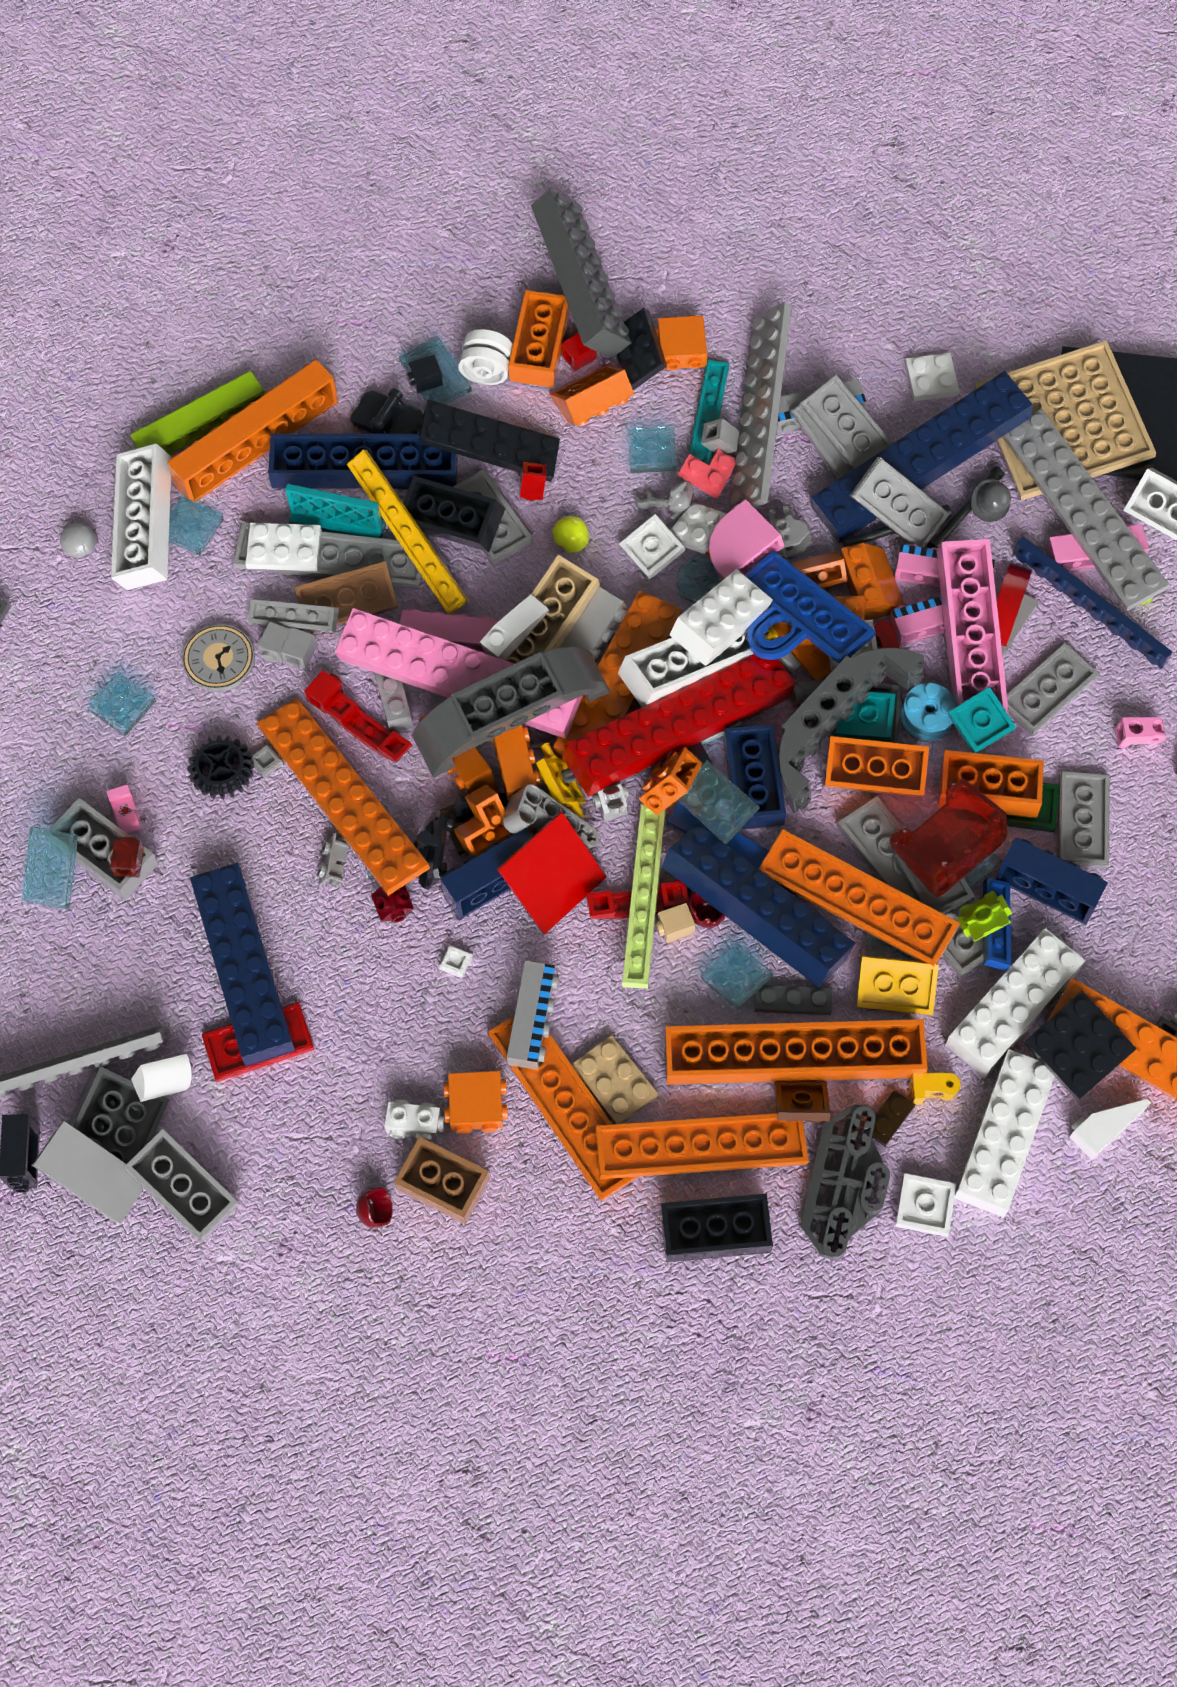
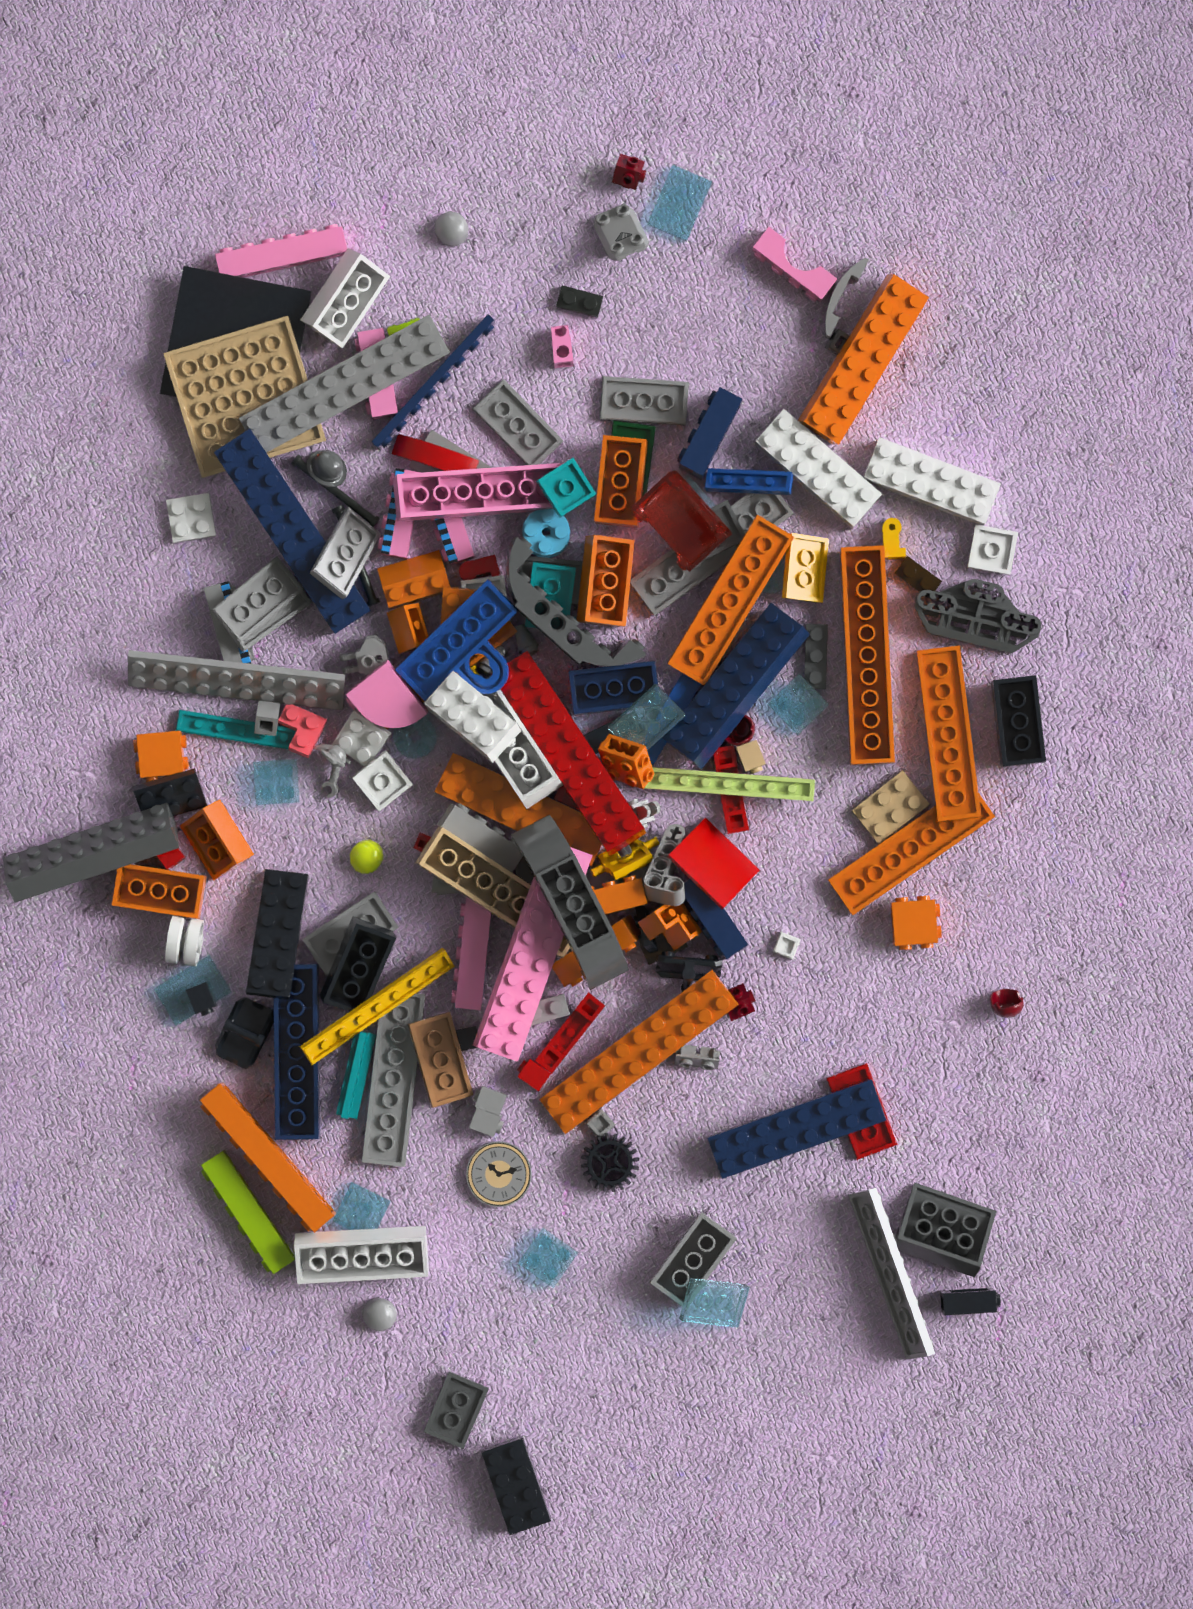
camera: 90 degrees left, 20 degrees up
light grey tile [32,1121,144,1224] -> none
bright pink leg [106,784,142,834] -> none
clear red brick [110,837,144,878] -> none
light grey brick [124,1129,239,1244] -> none
white brick [131,1054,191,1102] -> none
white plate [246,523,322,571] -> none
light grey plate [248,599,339,632] -> none
white brick [384,1099,445,1142] -> none
medium nougat brick [394,1136,490,1225] -> none
white slope [480,594,549,660] -> none
light grey brick [507,961,560,1070] -> none
red brick [519,462,546,501] -> none
reddish brown plate [775,1081,830,1122] -> none
lime piece [957,891,1012,942] -> none
black plate [1024,991,1136,1101] -> none
white slope [1069,1099,1151,1160] -> none

